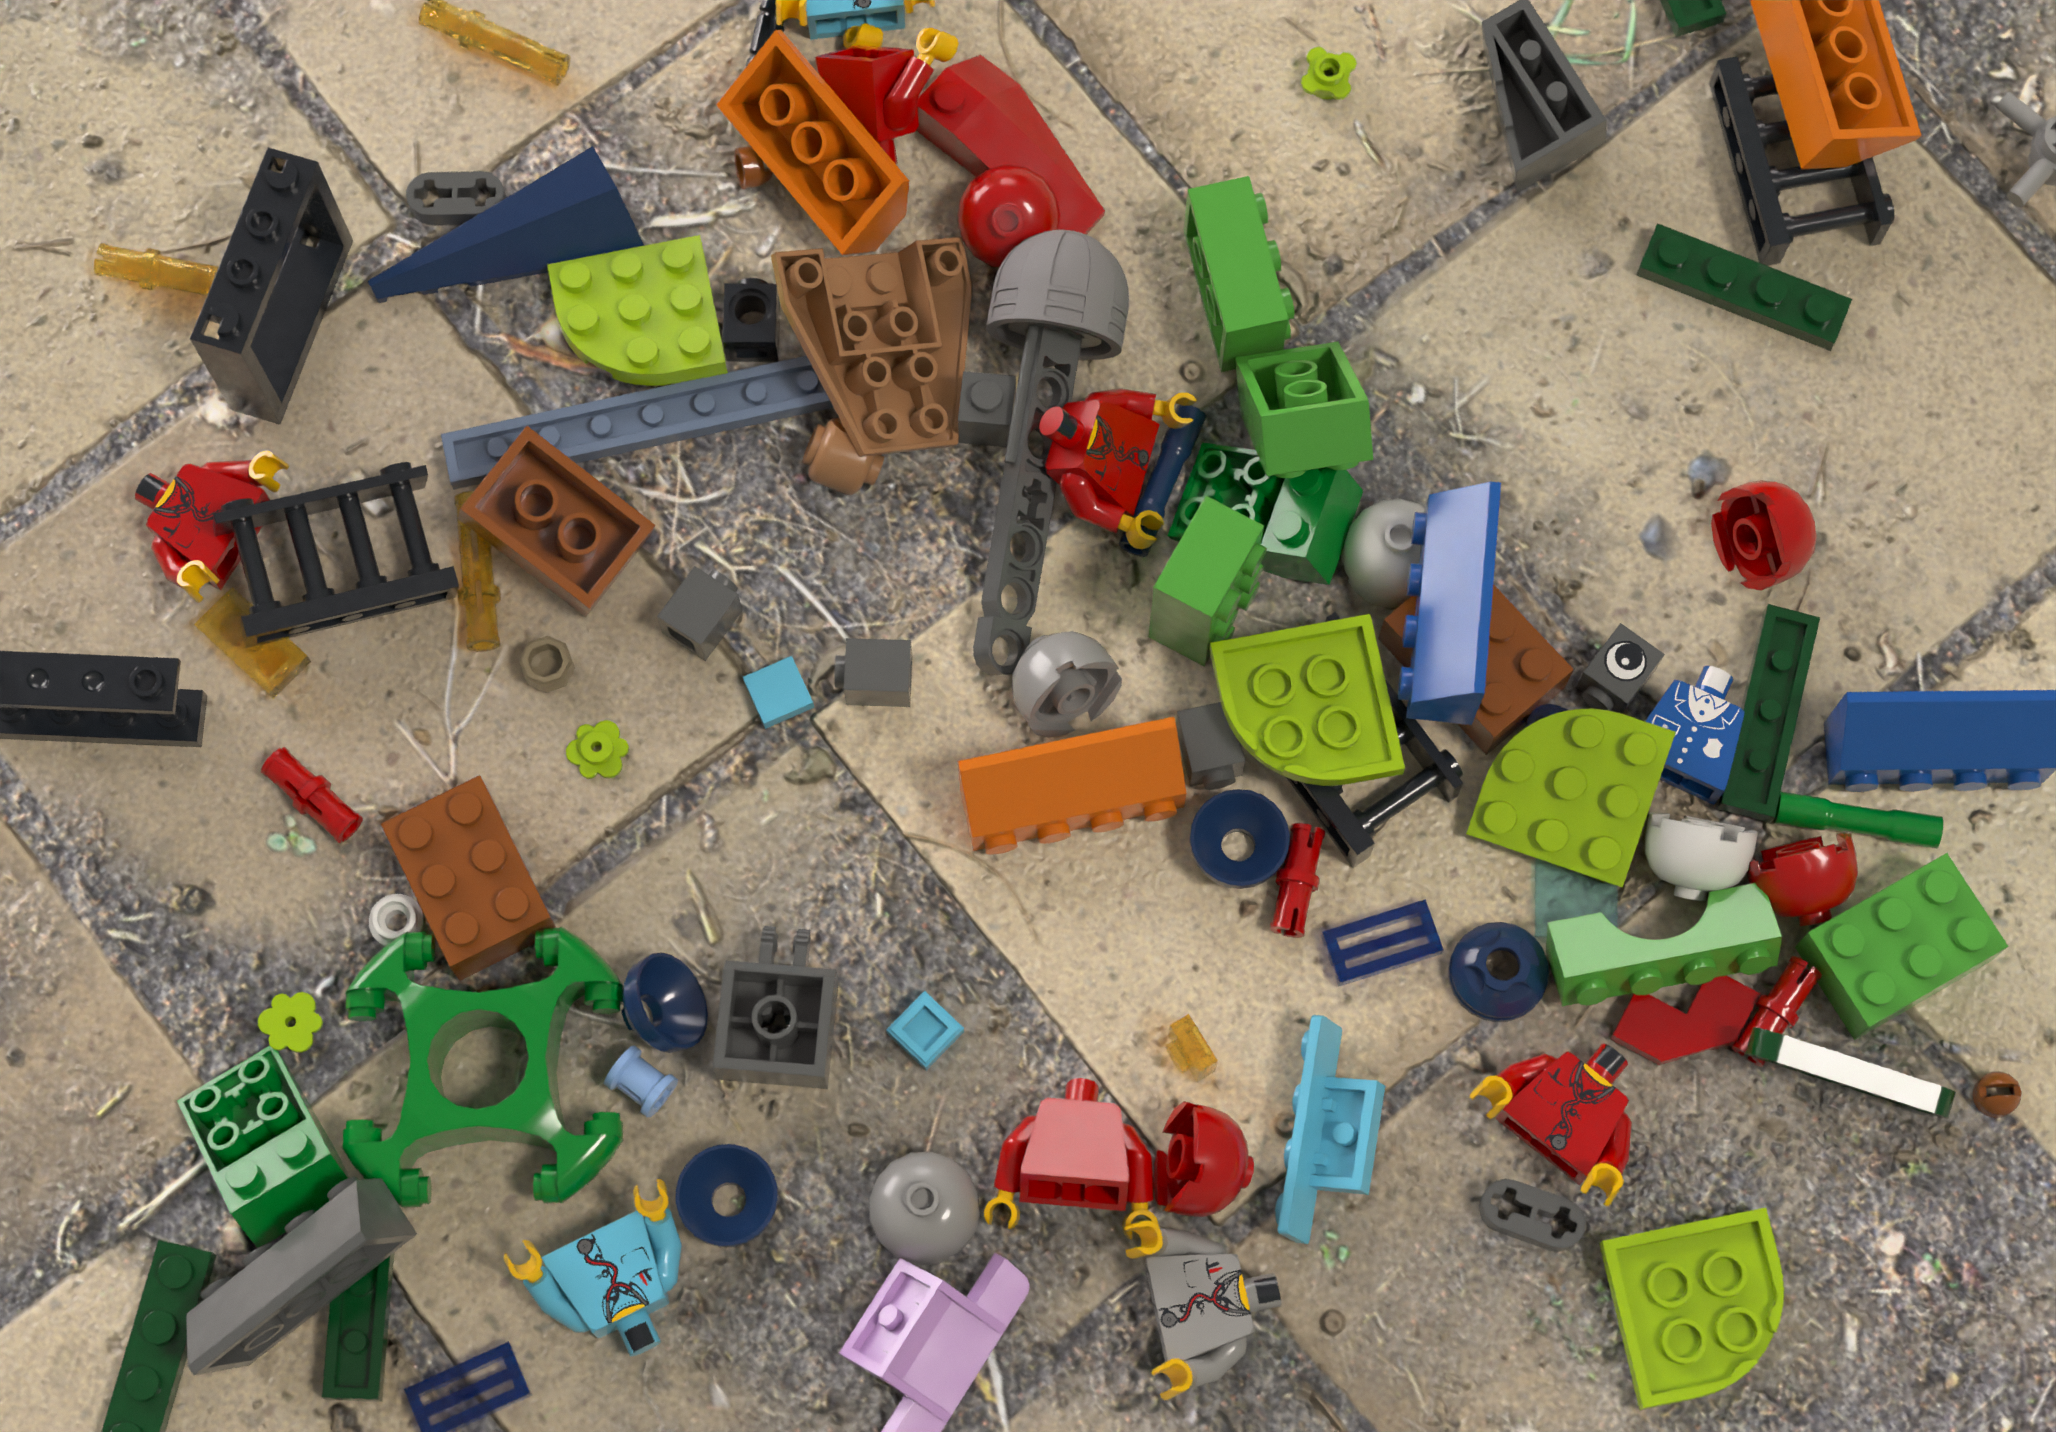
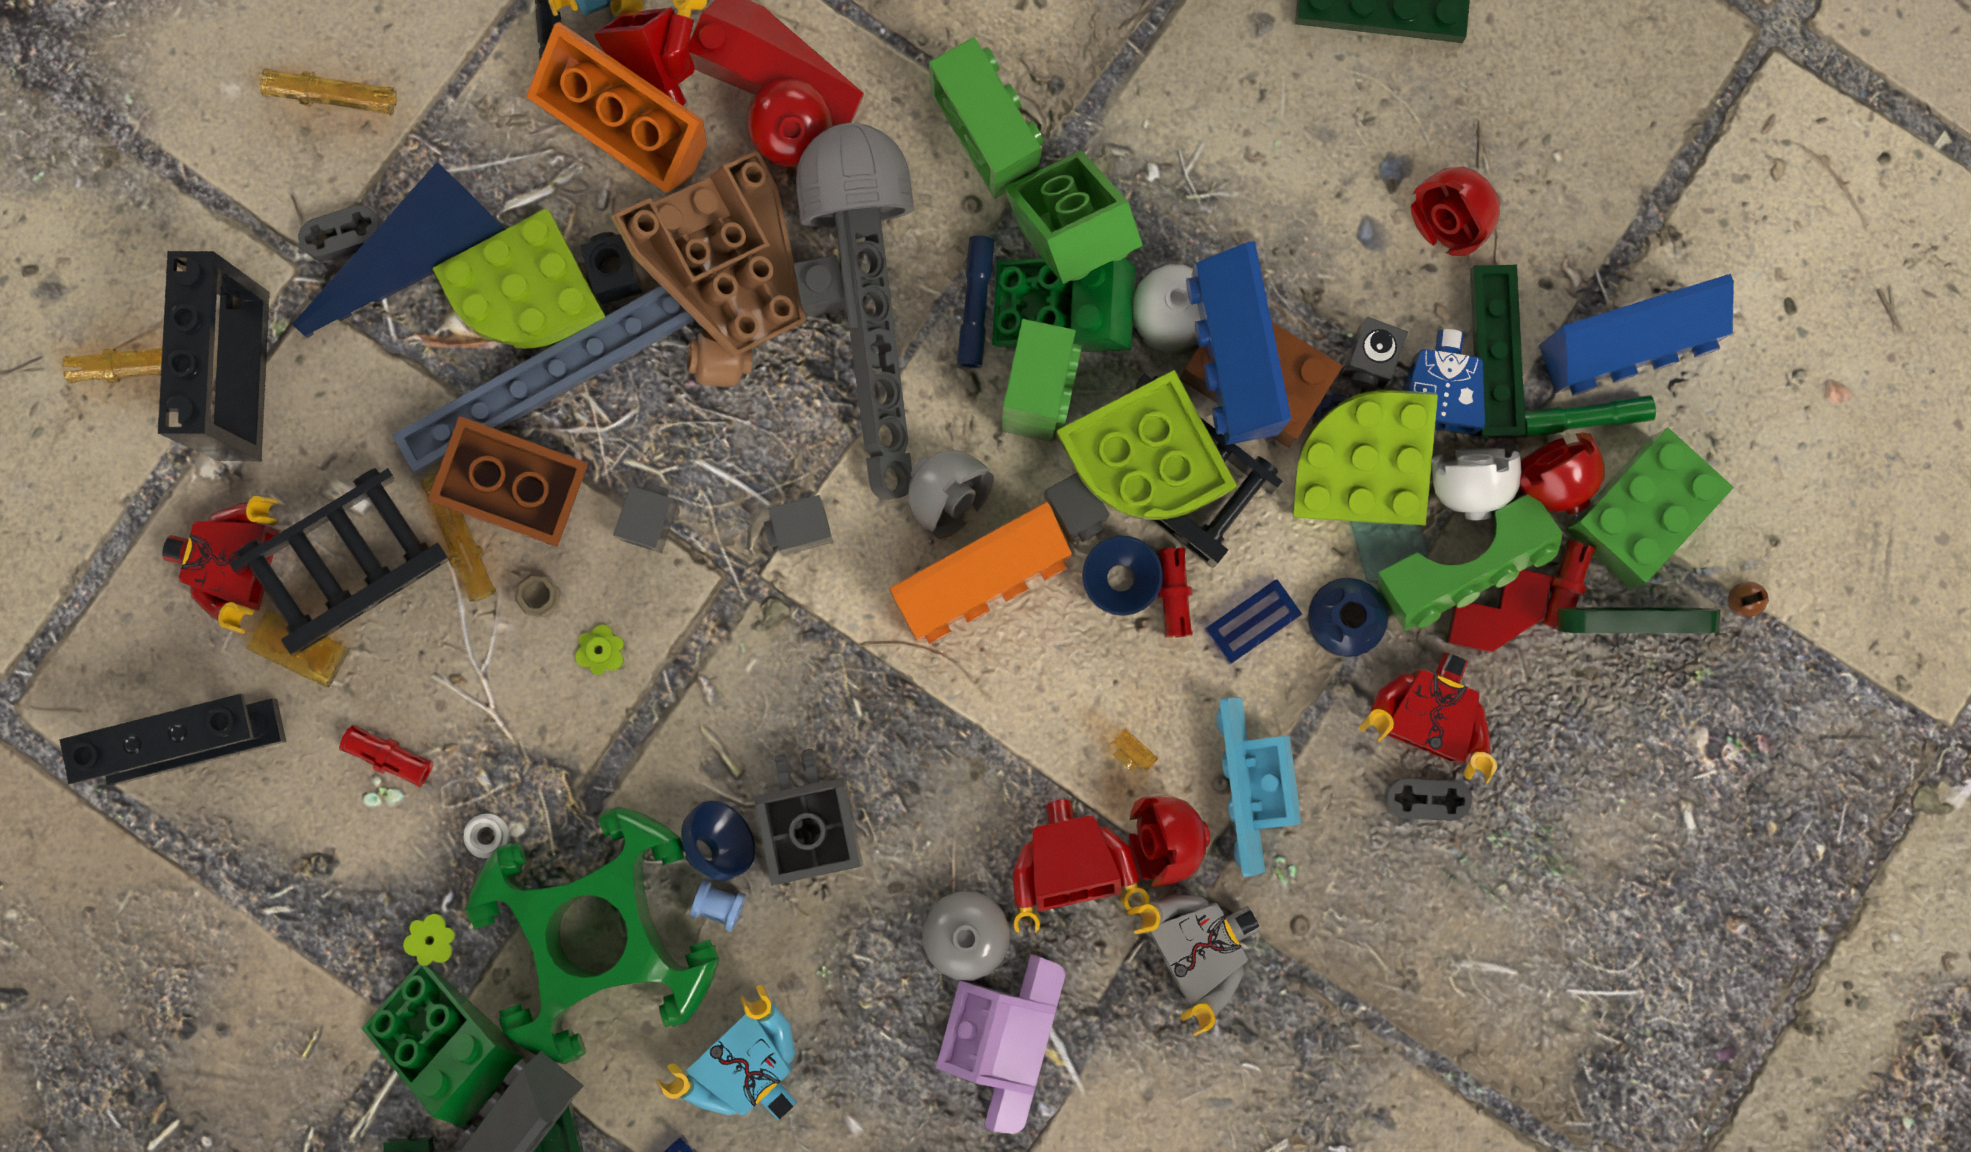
camera: 20 degrees left, 10 degrees up
dark orange brick [381,775,556,981] -> none
dark blue piece [676,1144,778,1247] -> none
dark orange hinge [734,146,773,189] -> none
medium azure tile [743,656,814,729] -> none
medium azure tile [886,991,964,1071] -> none
red torso [1039,388,1197,549] -> none
lime plate [1599,1208,1784,1410] -> none

